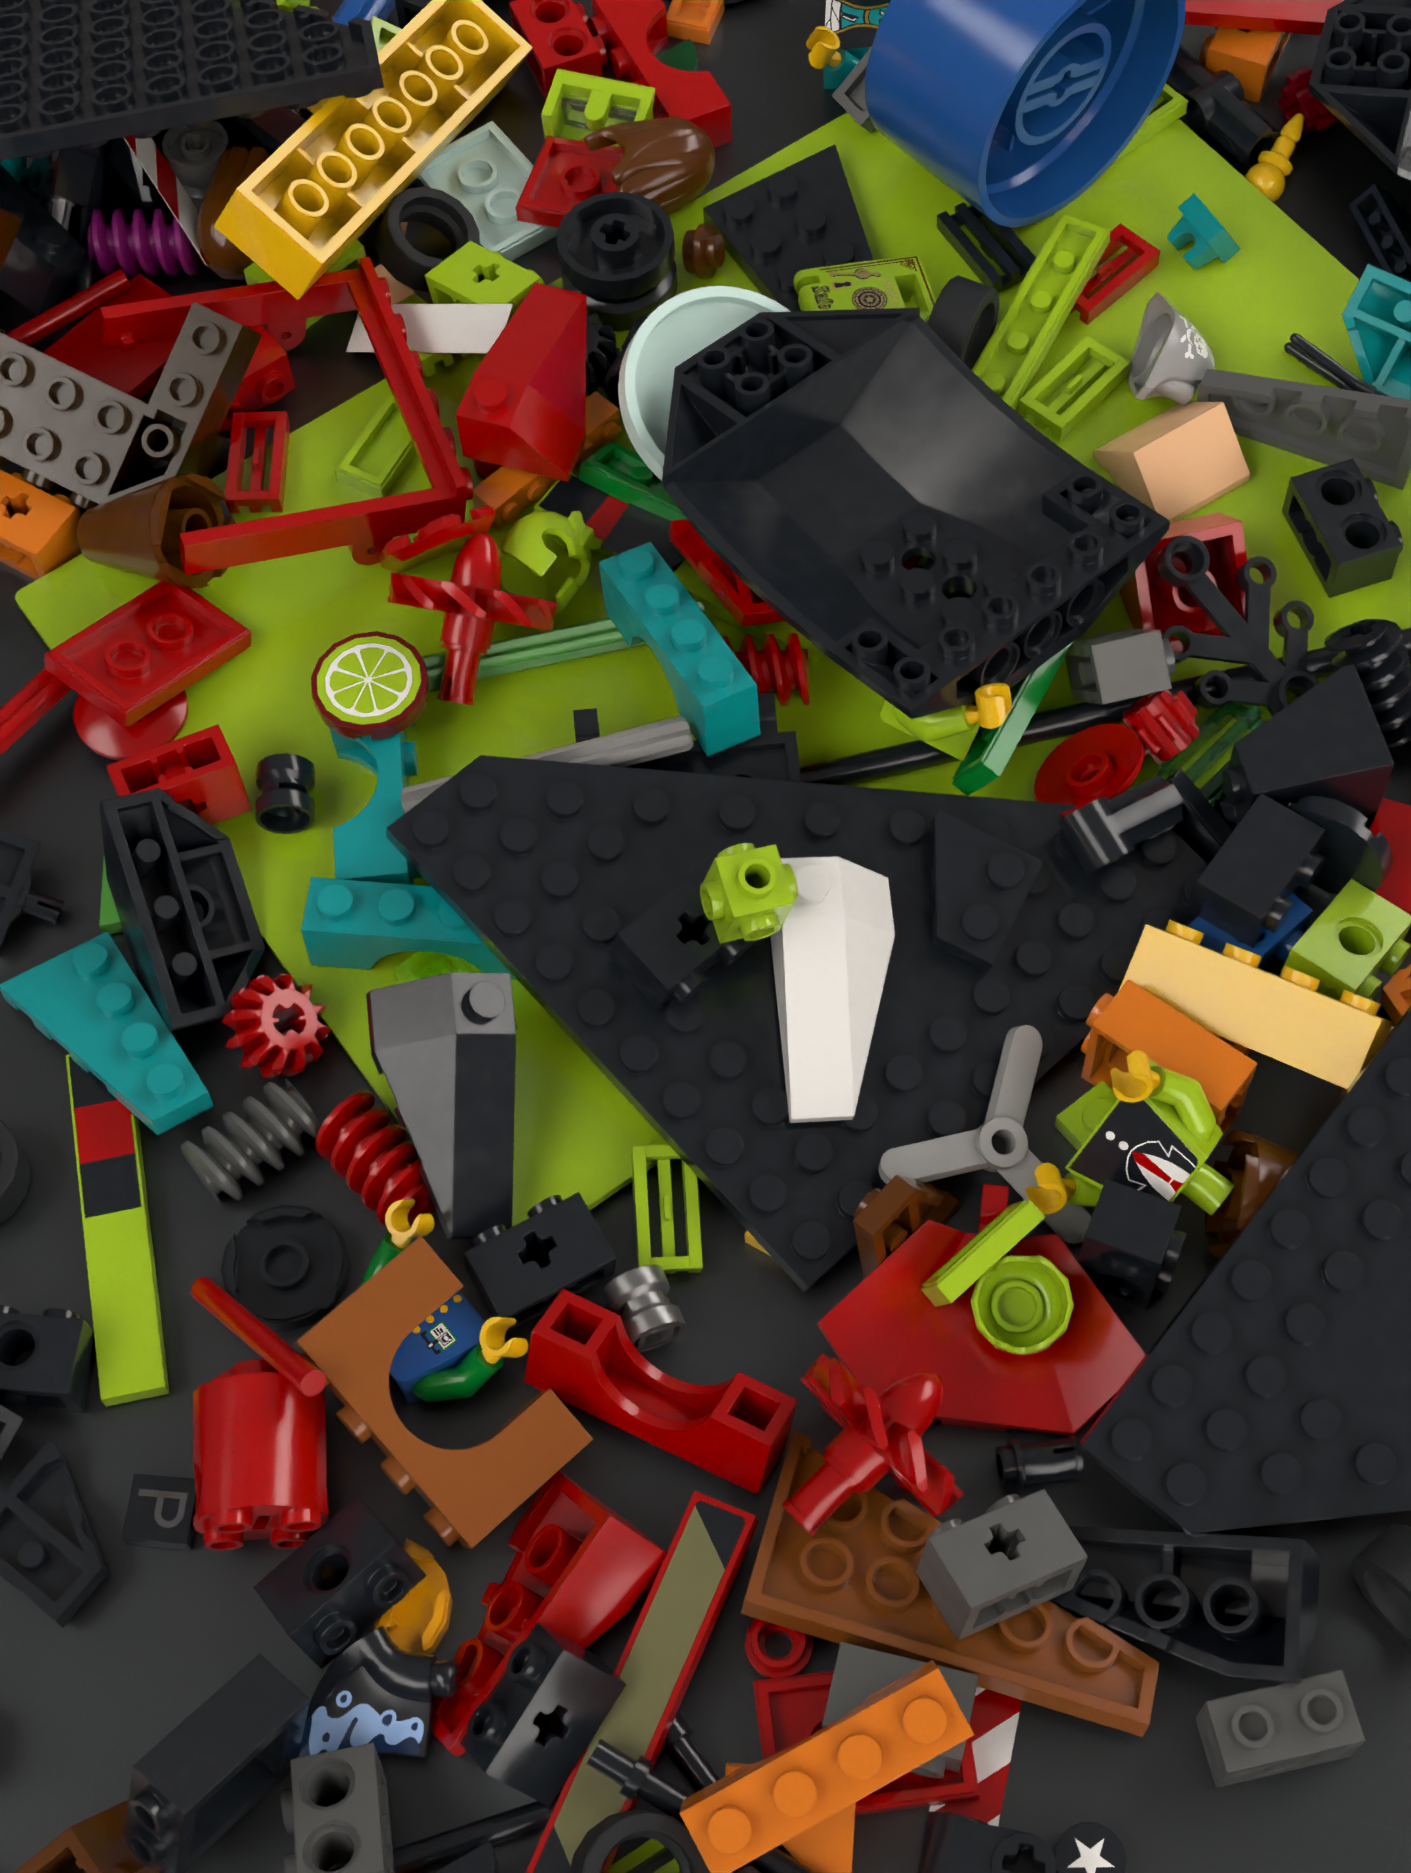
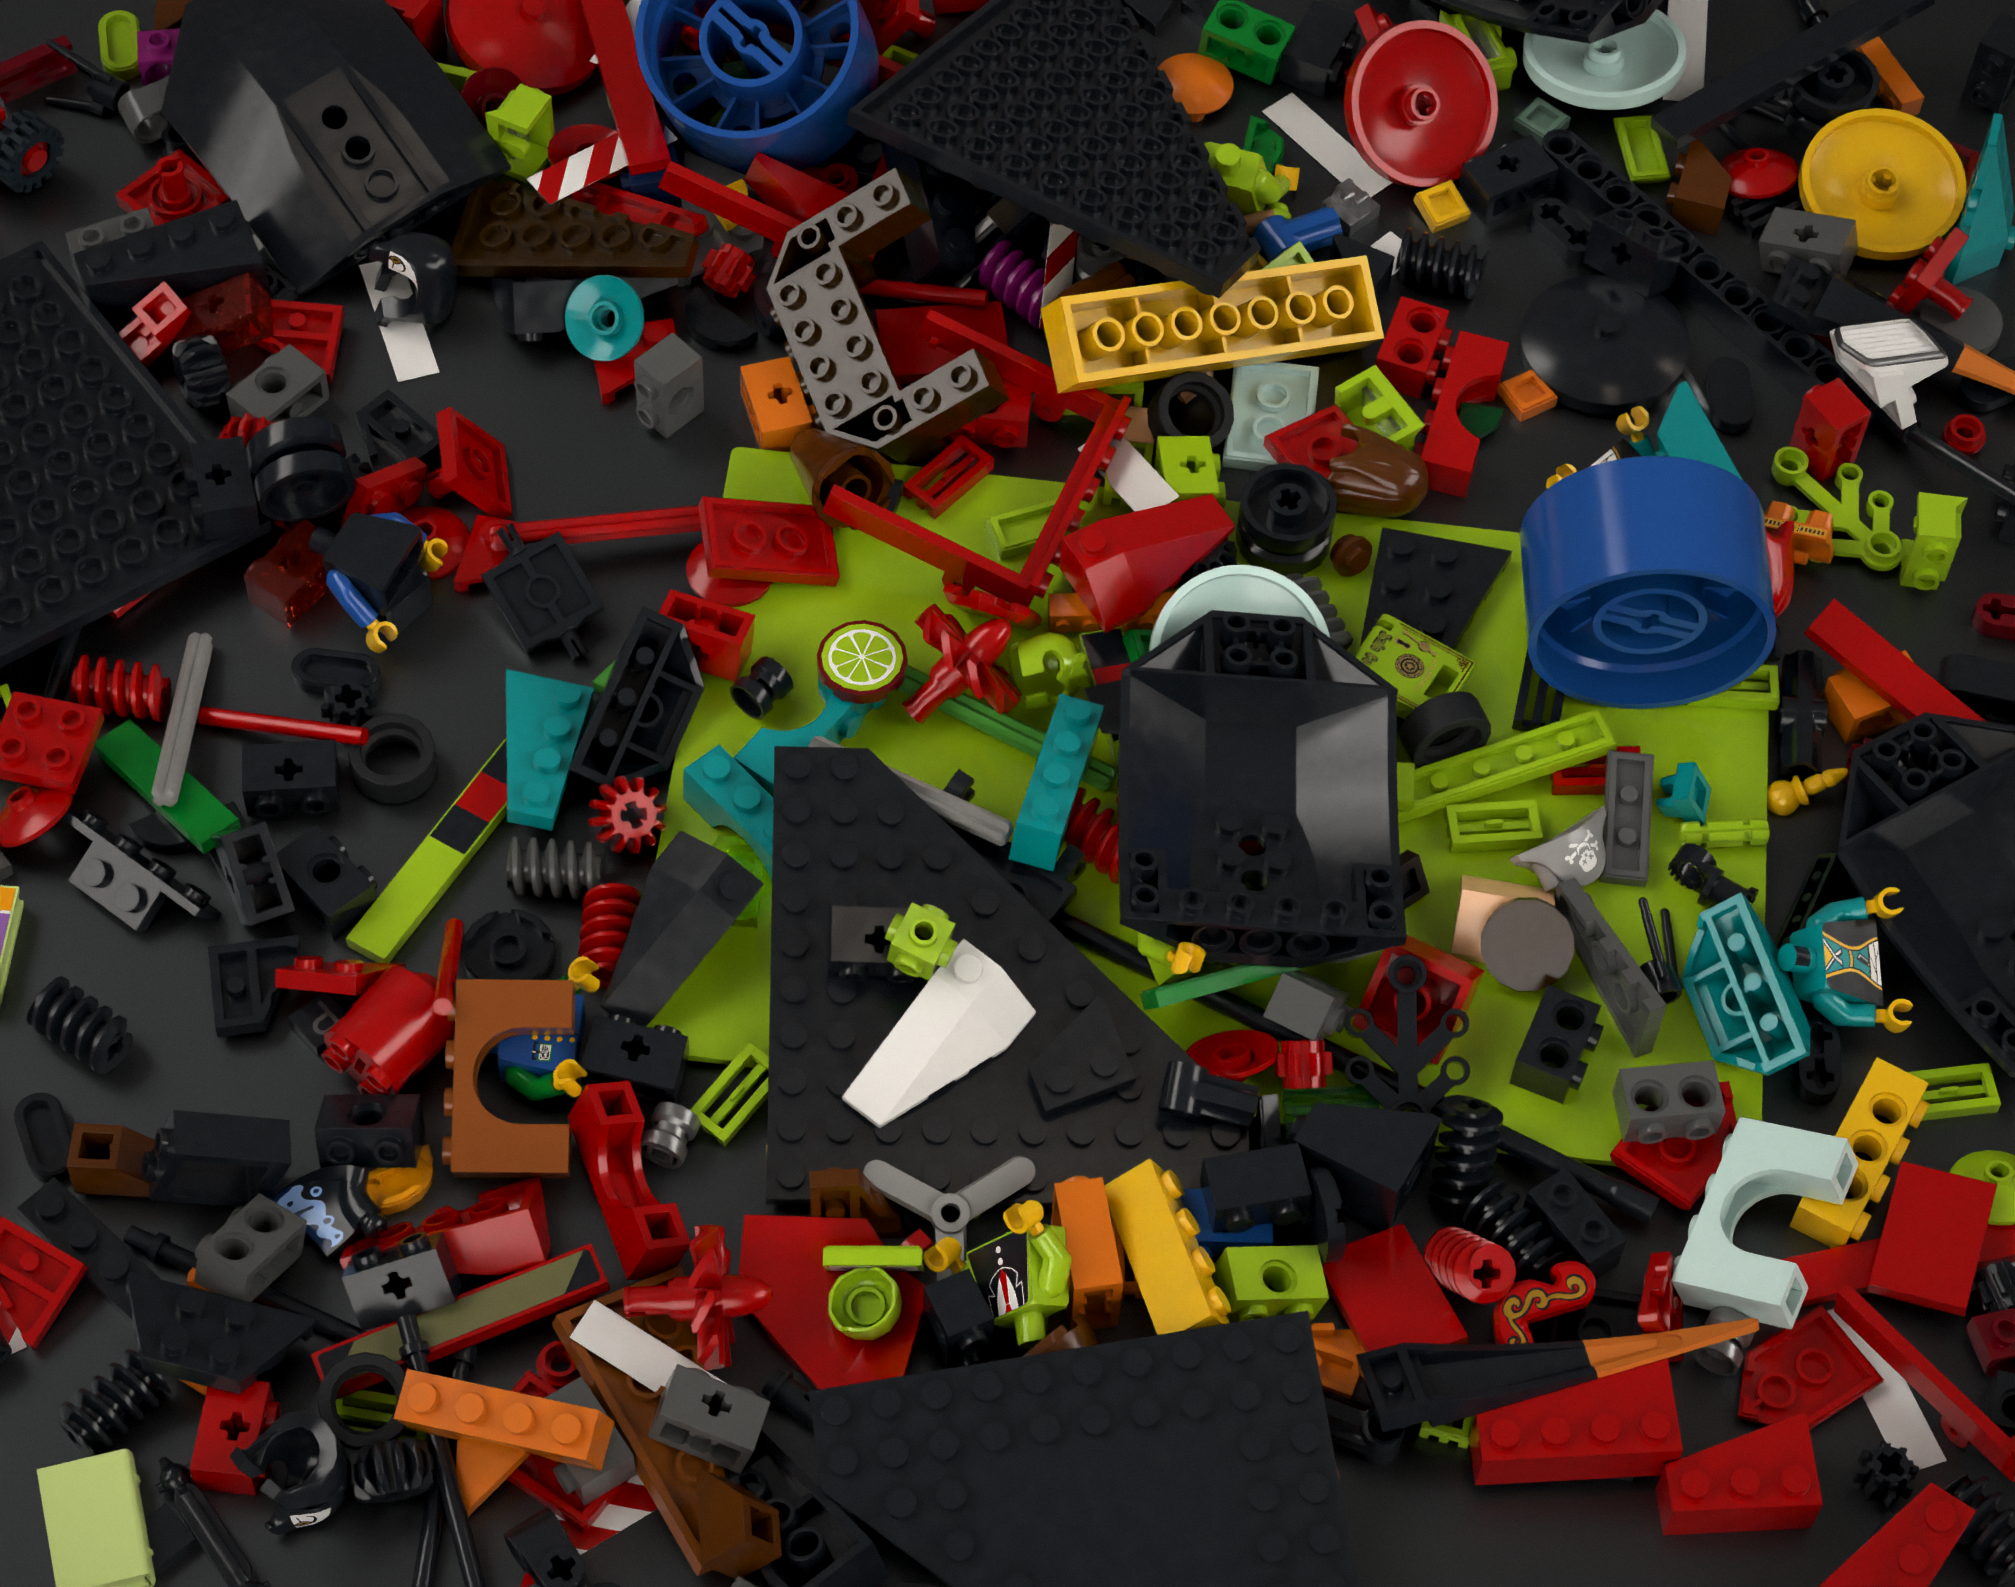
camera: 35 degrees right, 5 degrees down
none -> red wing [275,956,406,995]
none -> white sticker [569,1300,727,1396]
none -> reddish brown slope [696,1469,782,1579]
none -> dark brown tile [1481,897,1574,991]
none -> dark grey tile [1599,750,1654,887]
none -> black connector [1668,843,1759,906]
none -> lime axle [1678,818,1770,848]

